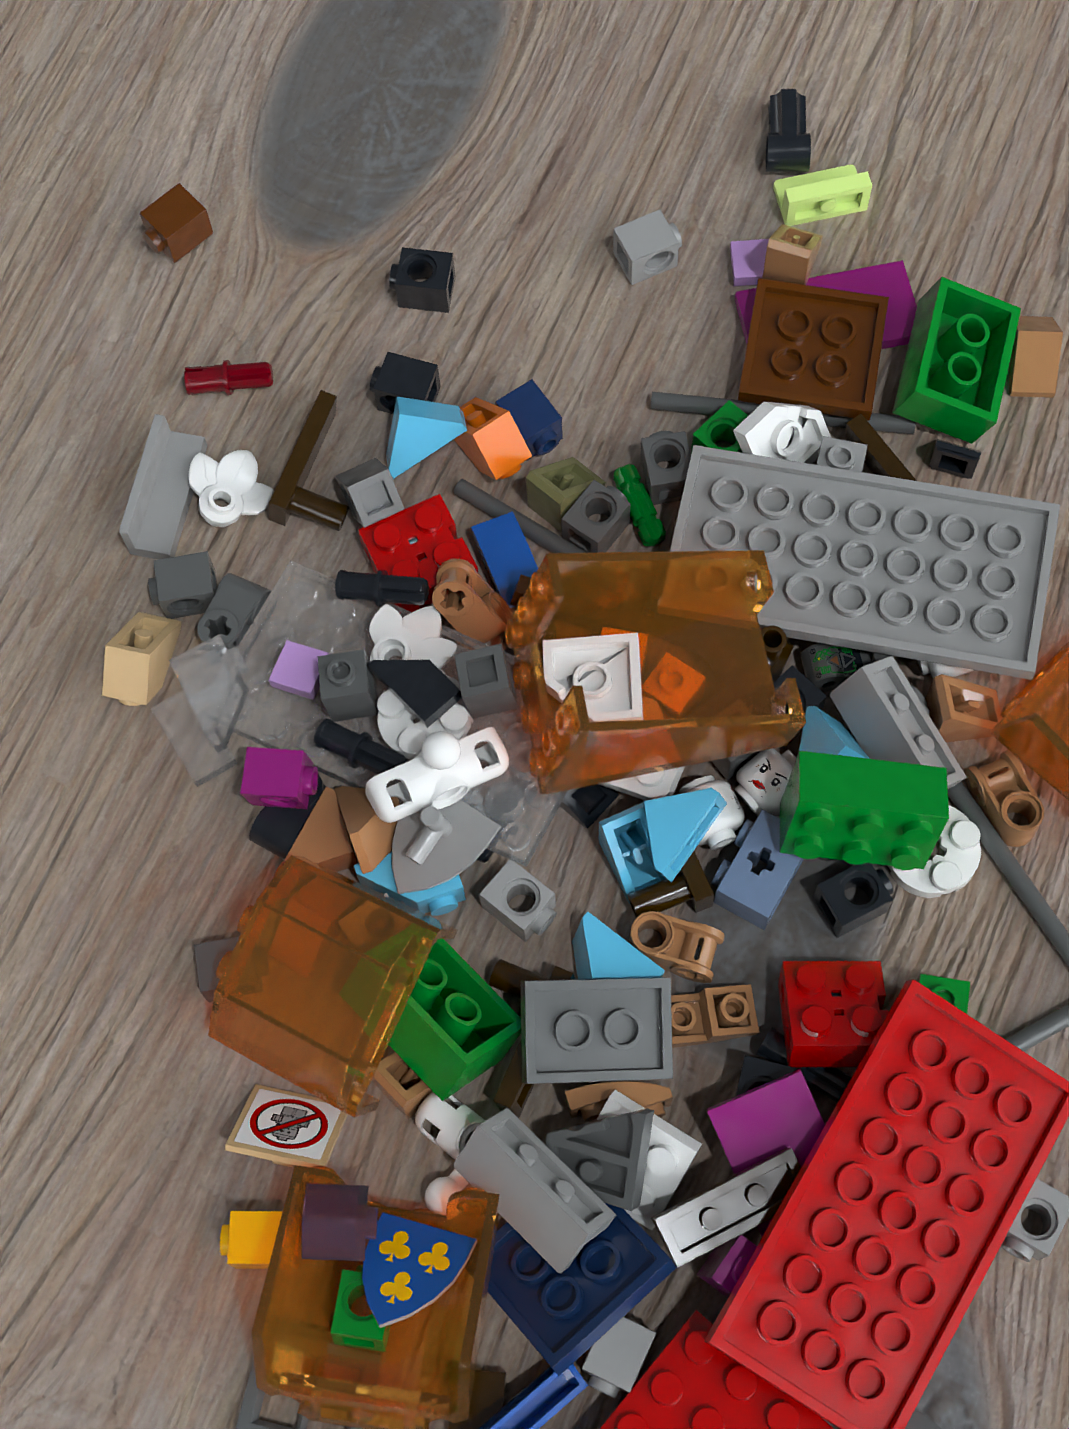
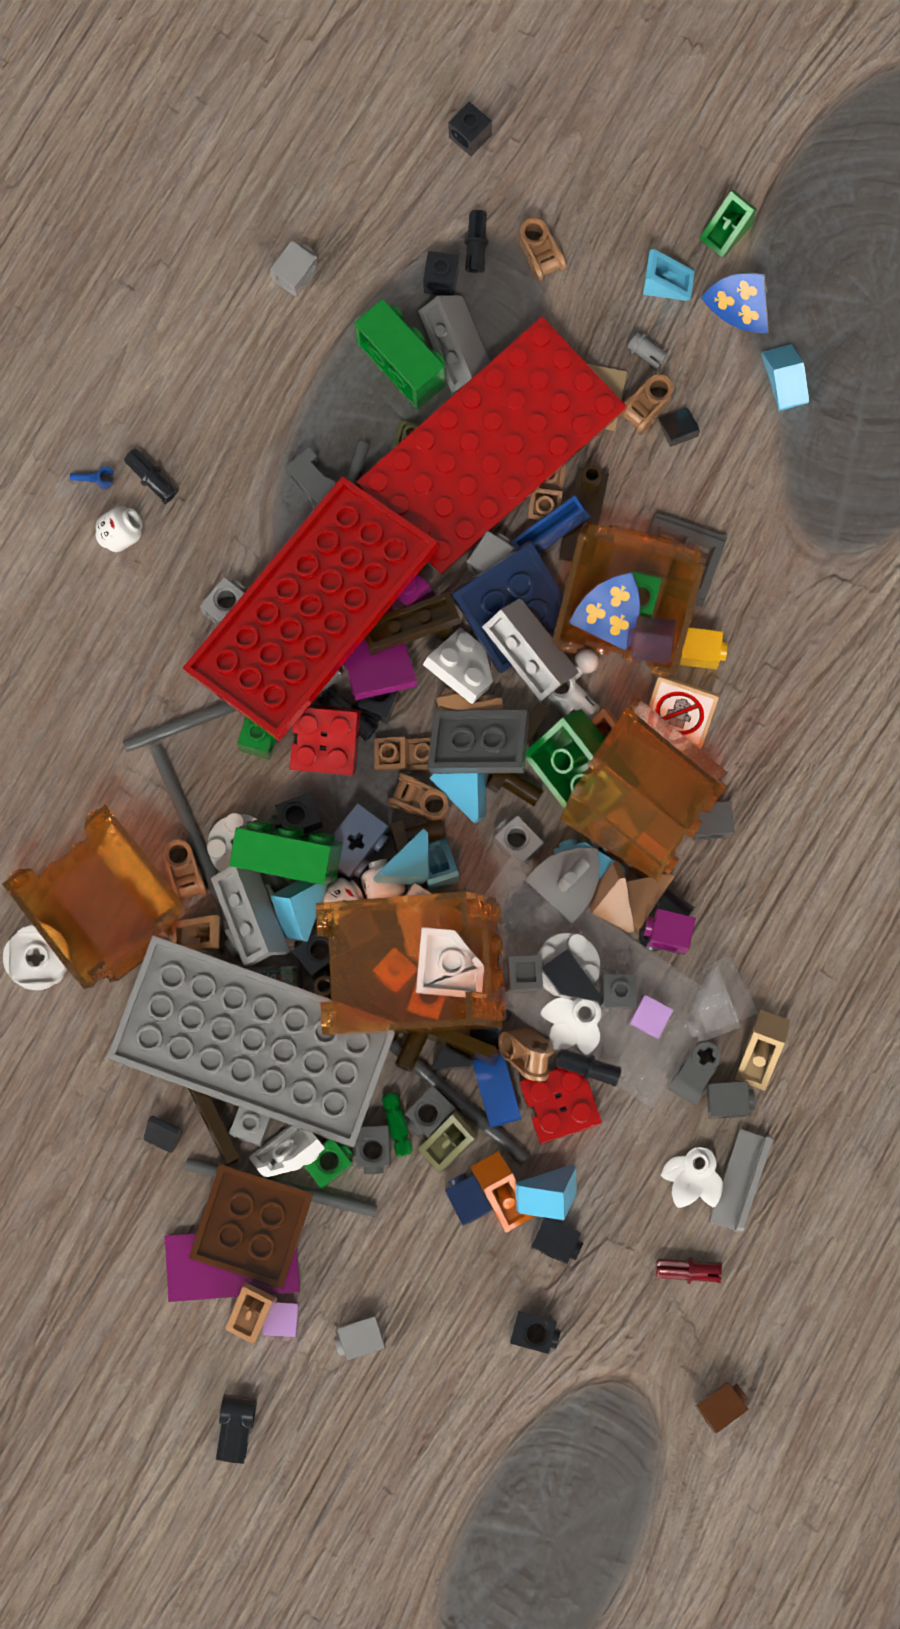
camera: 175 degrees left, 10 degrees up
dark brown piece [269,390,349,531] -> none
black axle [314,718,407,781] -> none
brick [336,458,405,528] -> none
white piece [365,727,509,823] -> none
dark grey wing [546,1109,654,1211] -> none
yellowish green panel [773,164,872,226] -> none
green brick [892,277,1021,444] -> none
medium nougat slope [1009,316,1063,398] -> none

